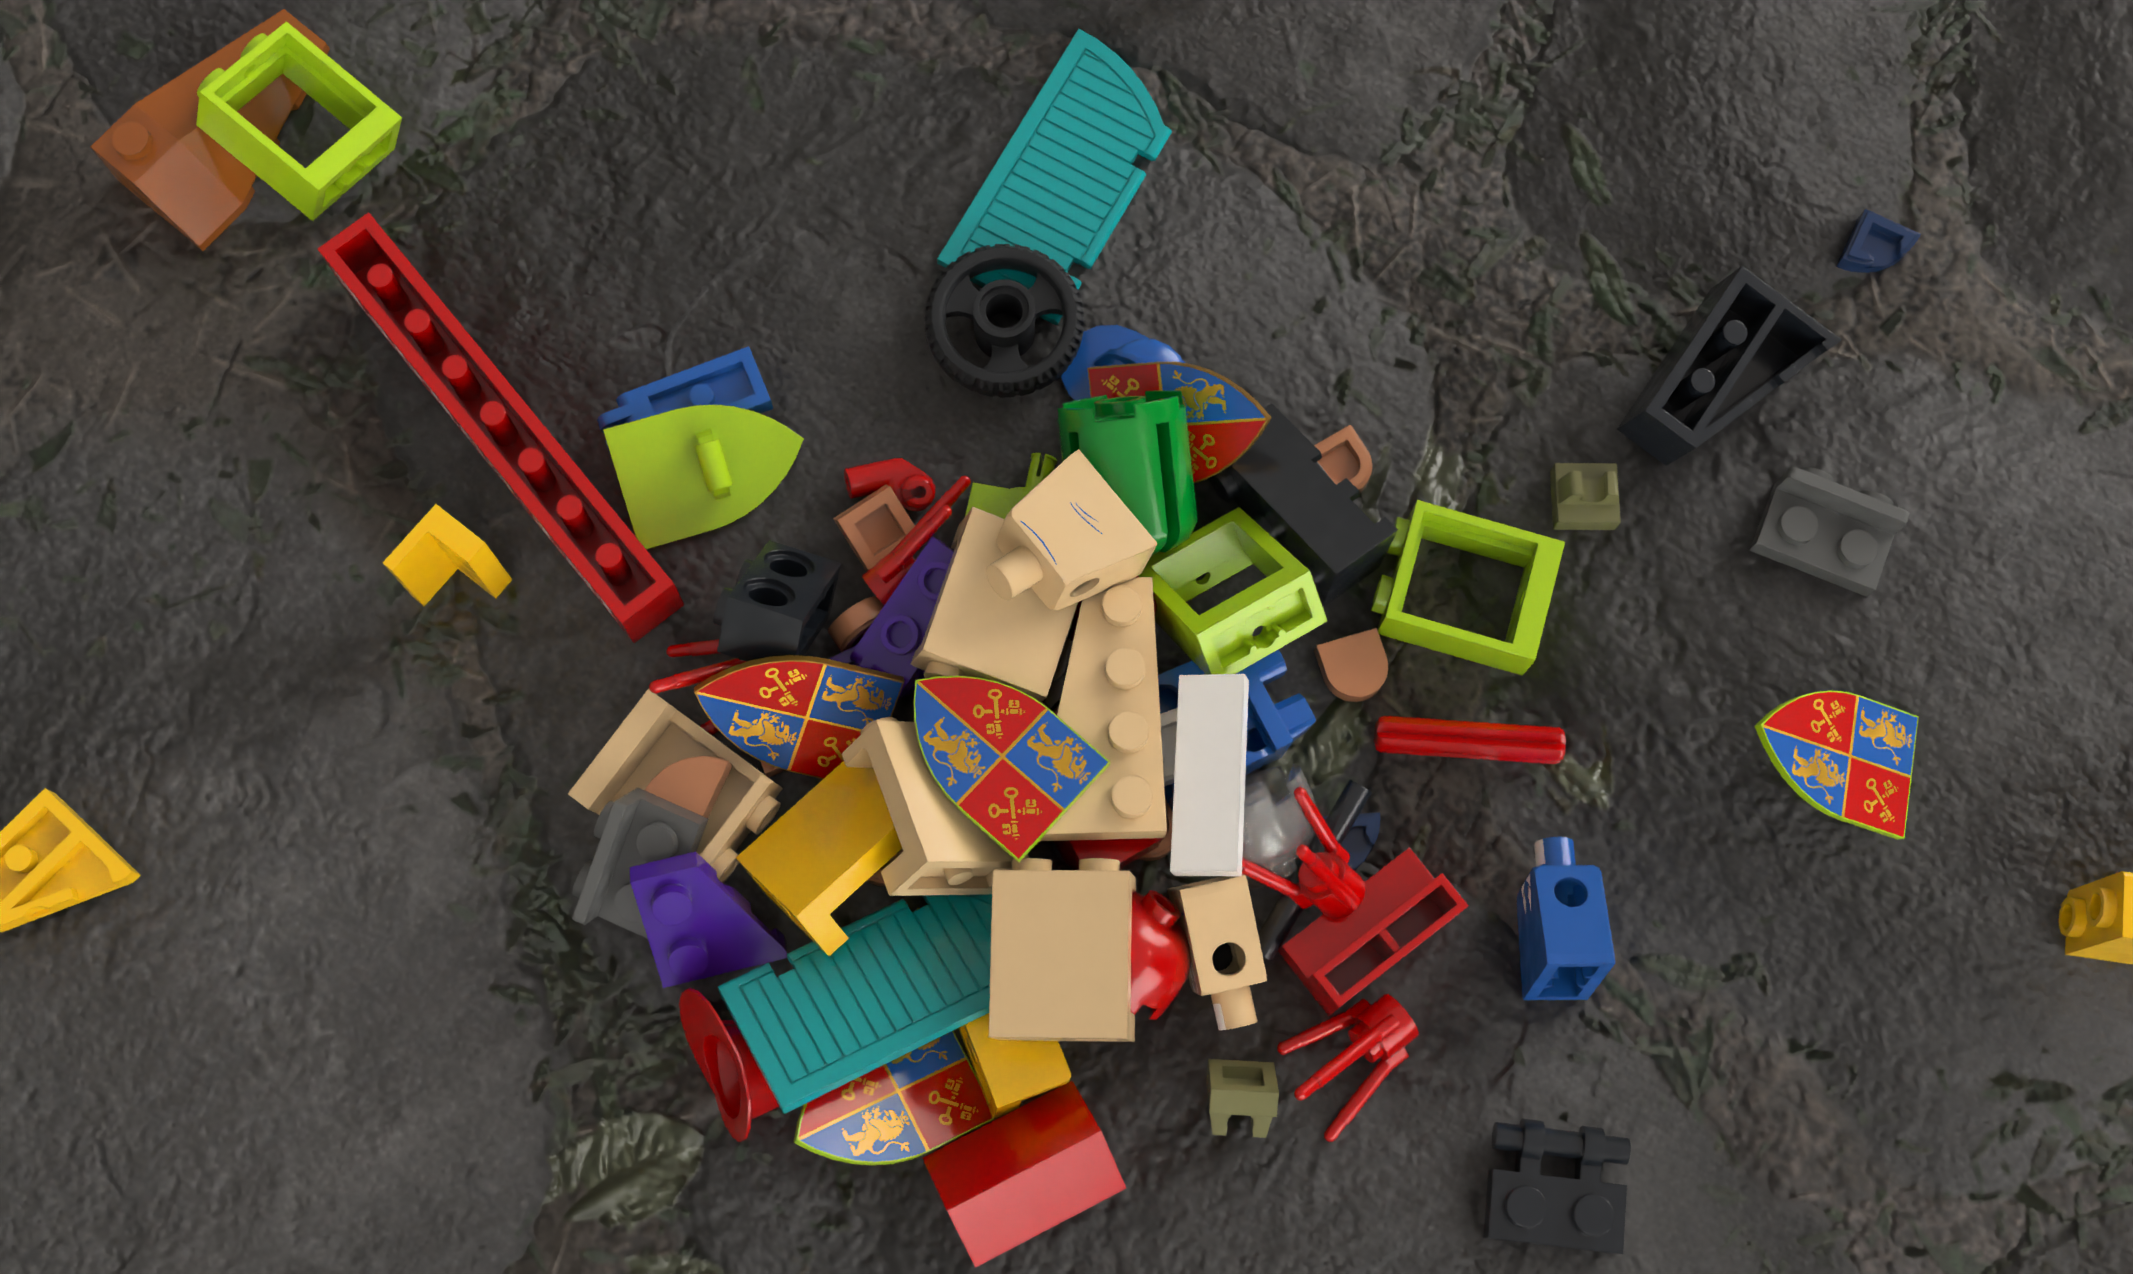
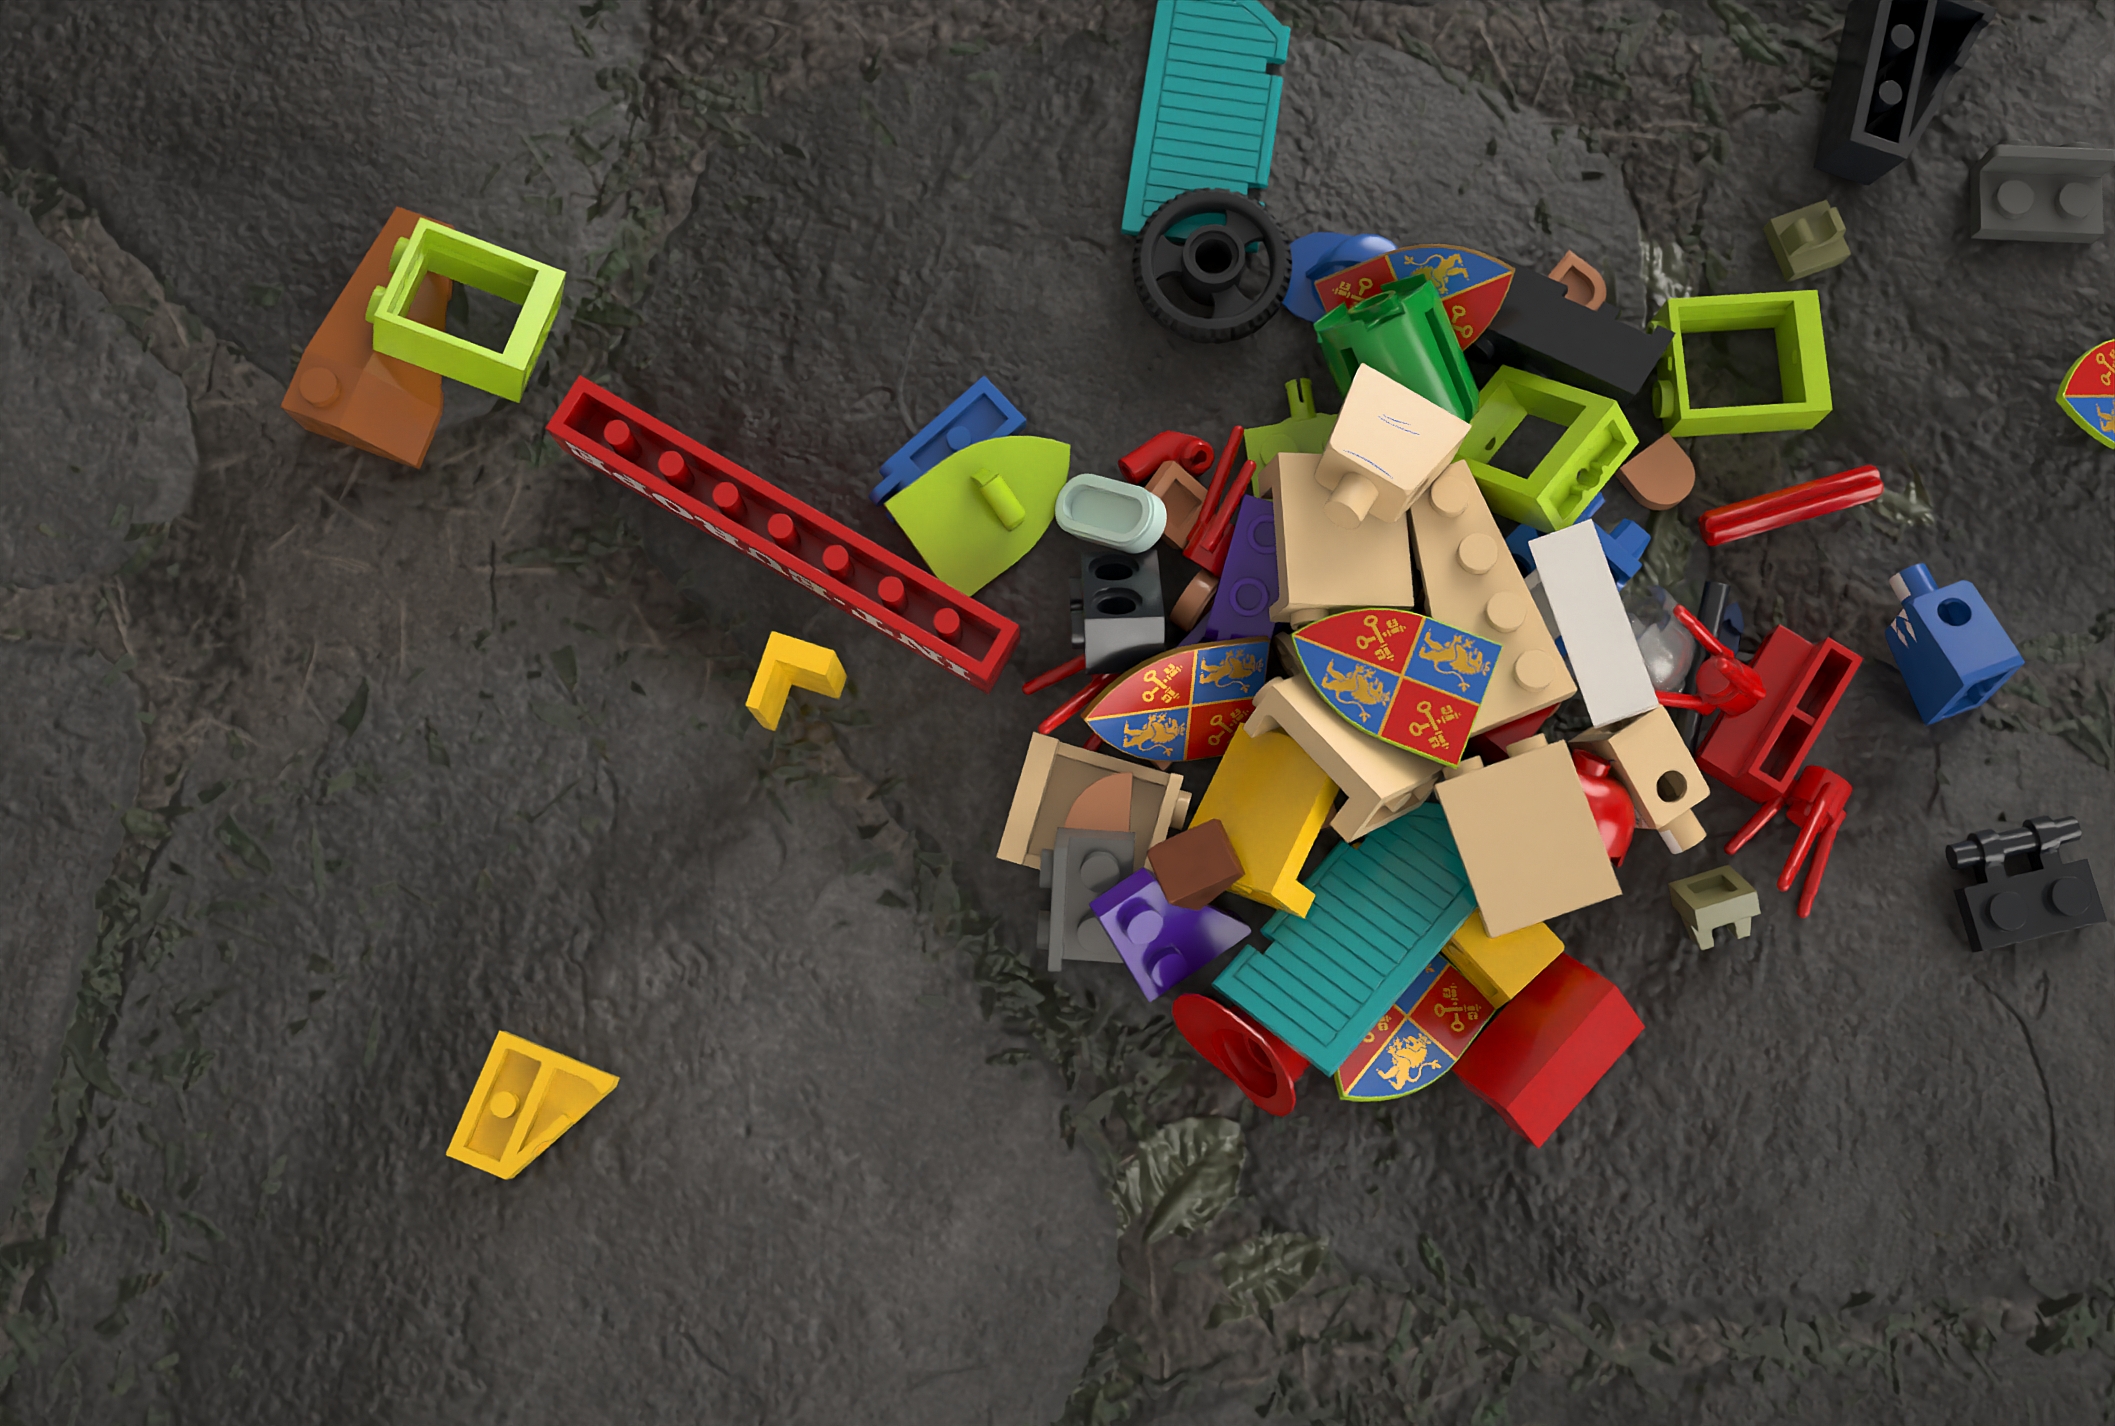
camera: 15 degrees left, 5 degrees up
none -> light aqua tile [1055,474,1167,553]
none -> copper slope [1146,818,1245,911]

